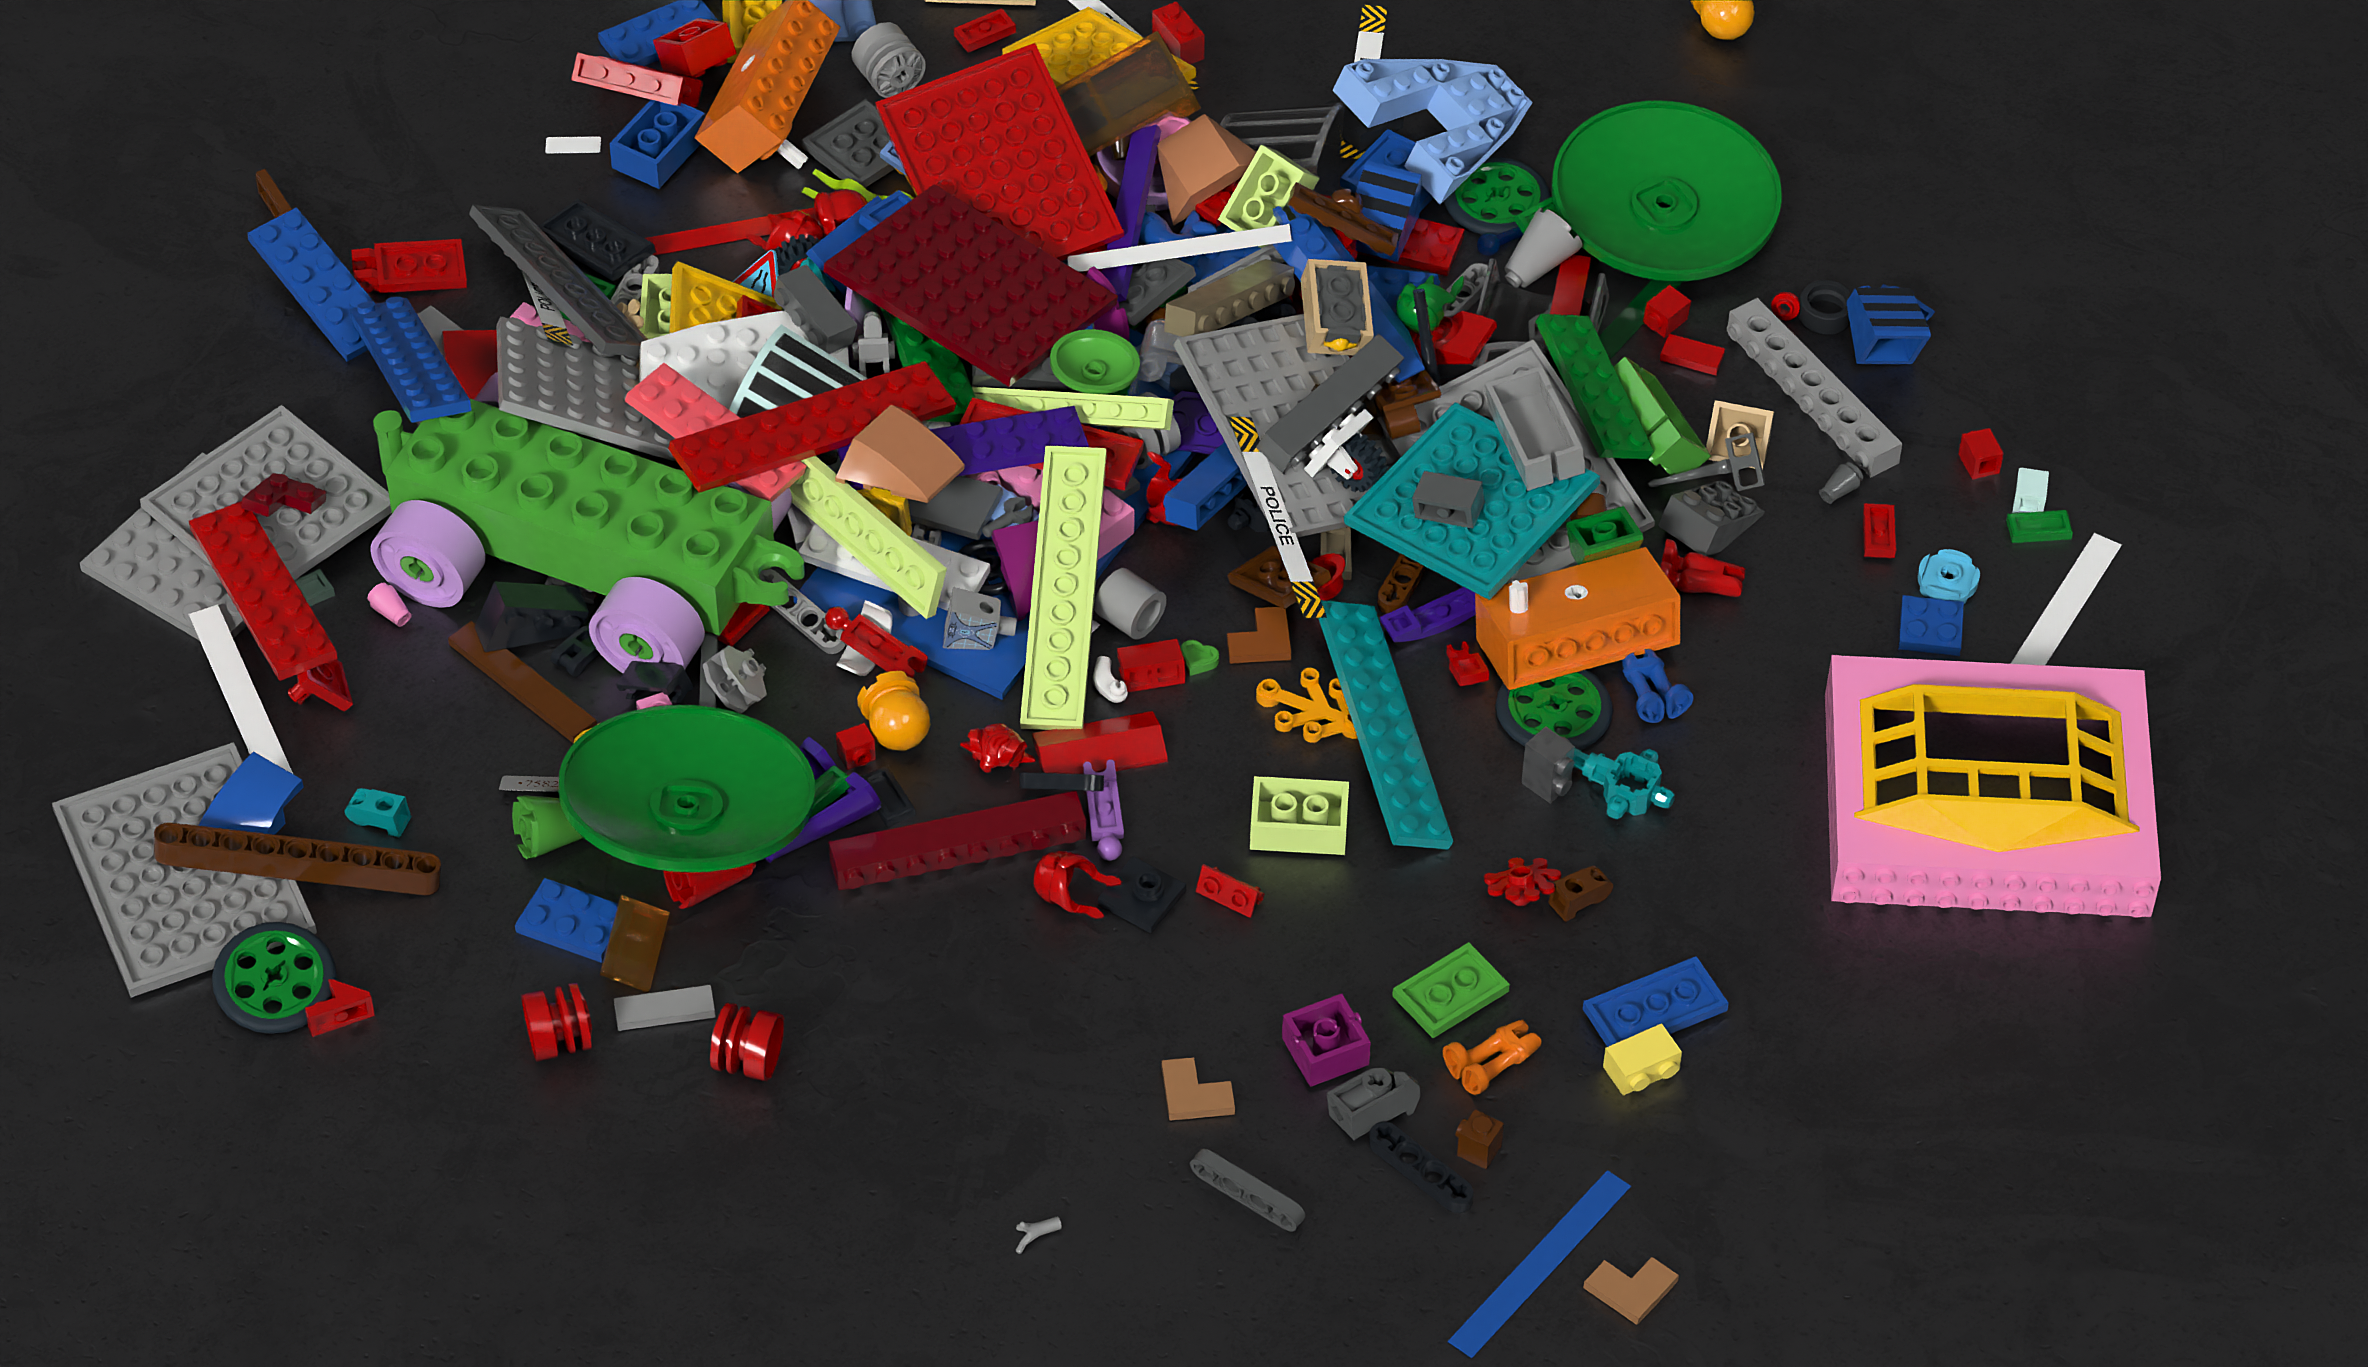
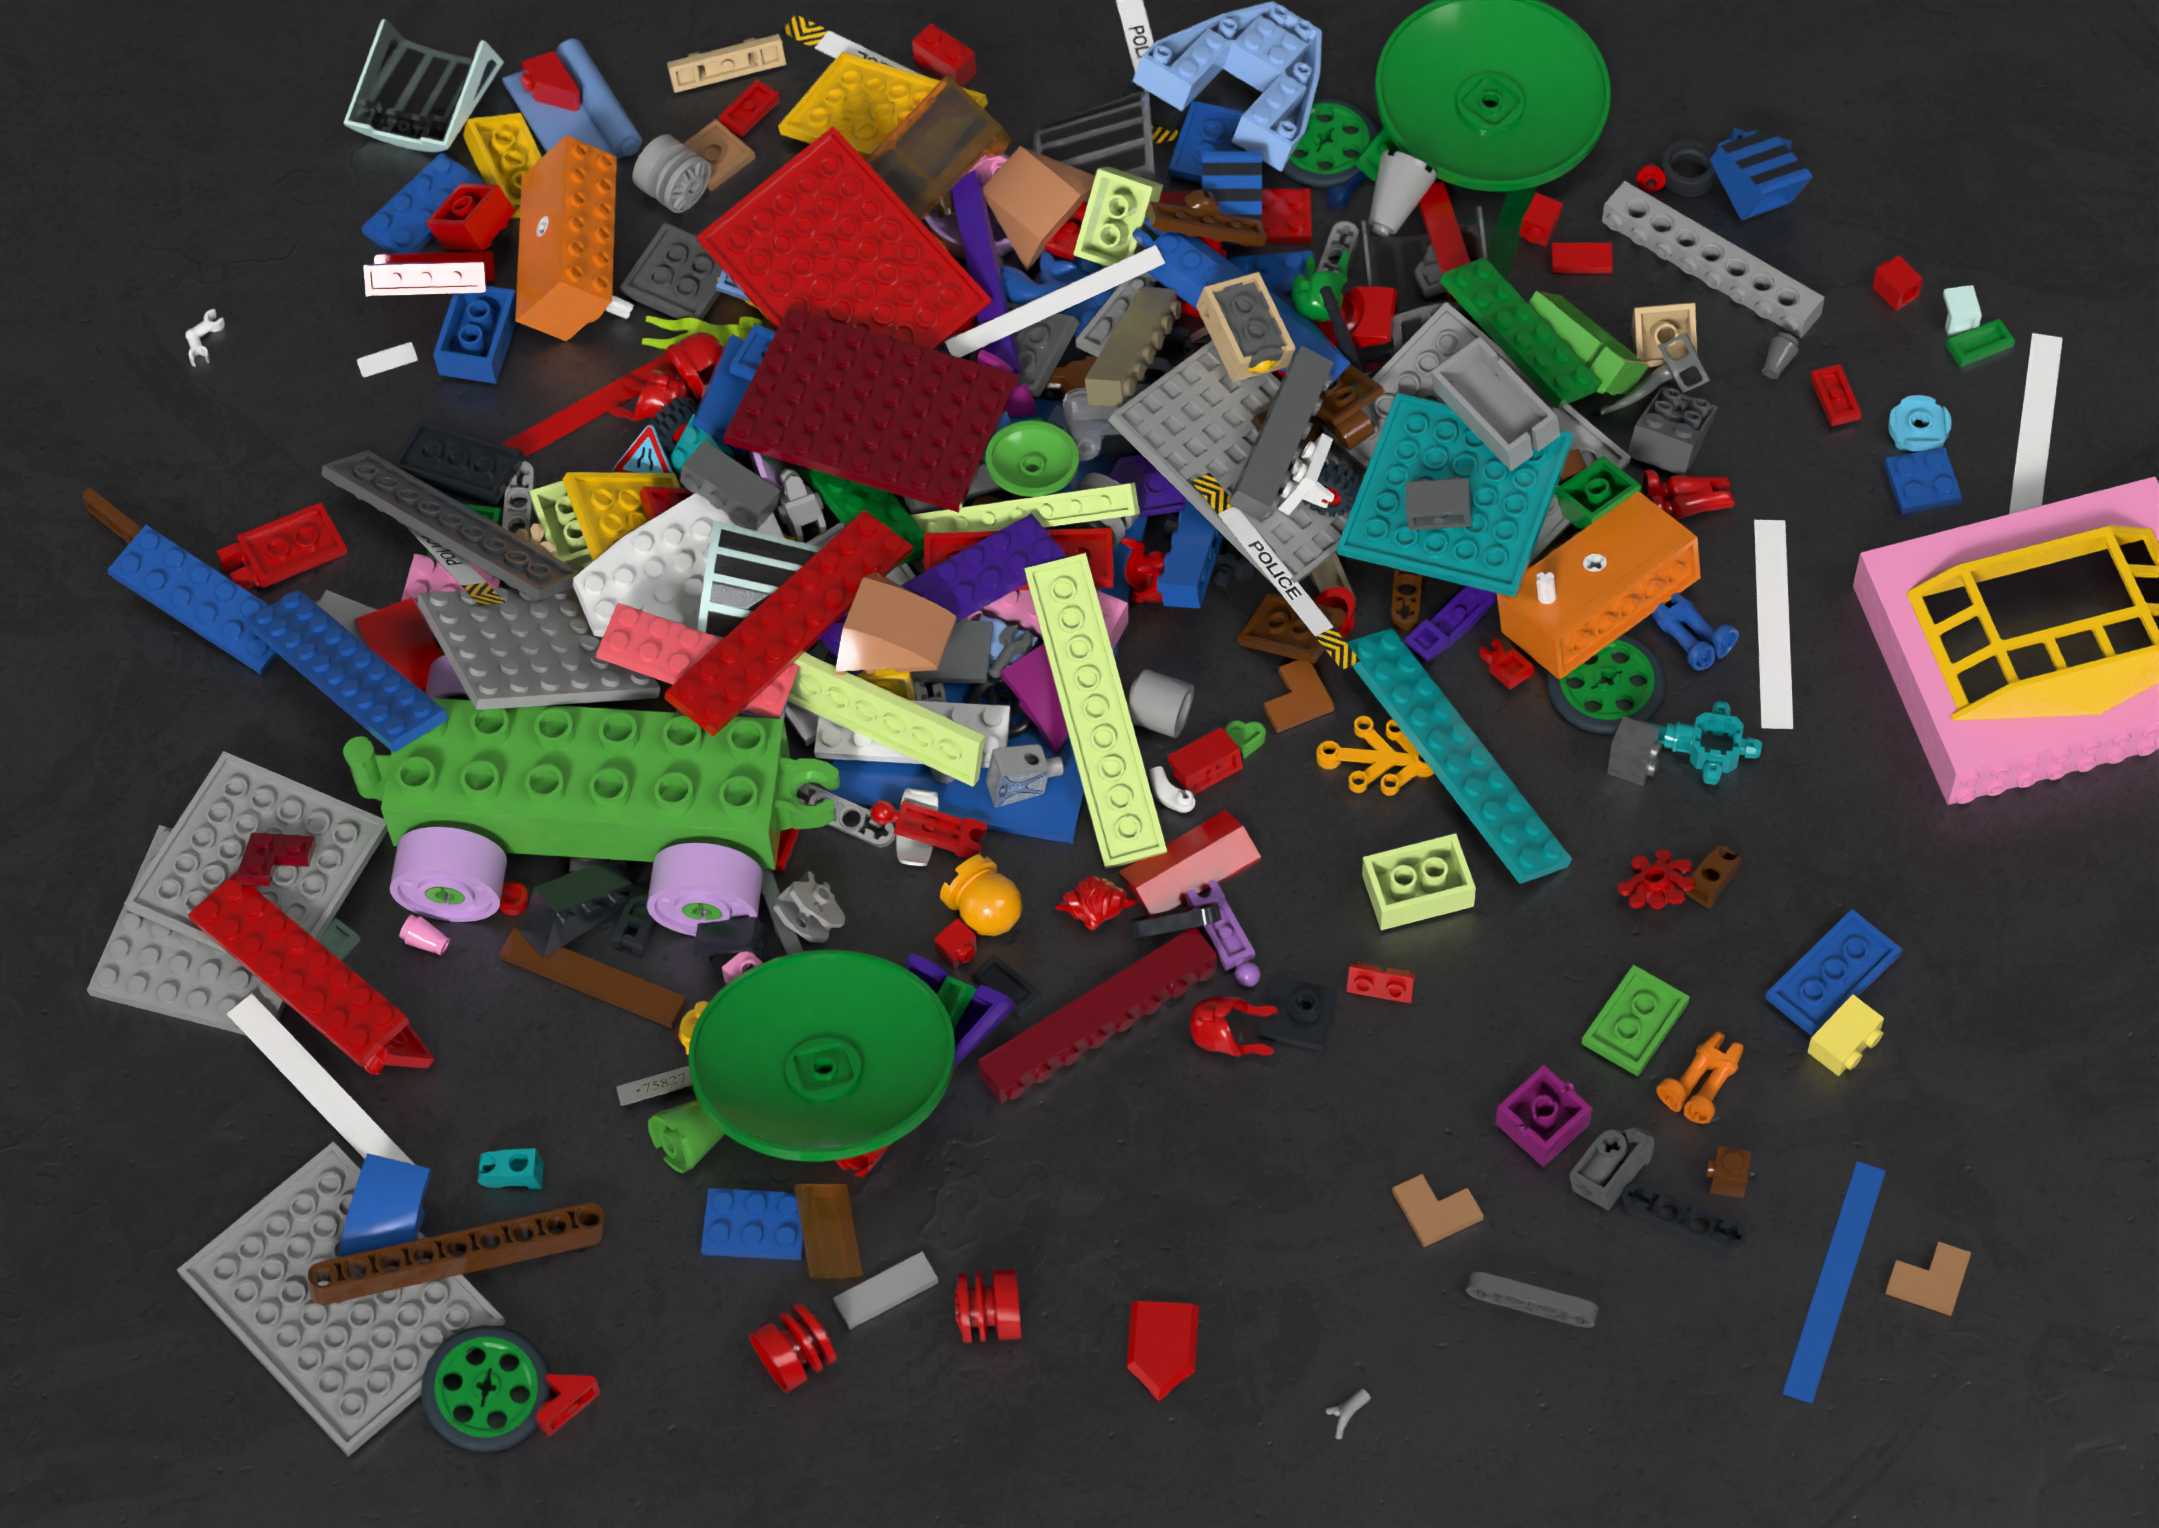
camera: 15 degrees left, 10 degrees up
none -> white arm [186,309,225,367]
none -> red tile [499,882,530,915]
none -> medium nougat tile [683,119,755,191]
none -> red tile [1127,1301,1199,1402]
none -> white sticker [1754,520,1793,729]

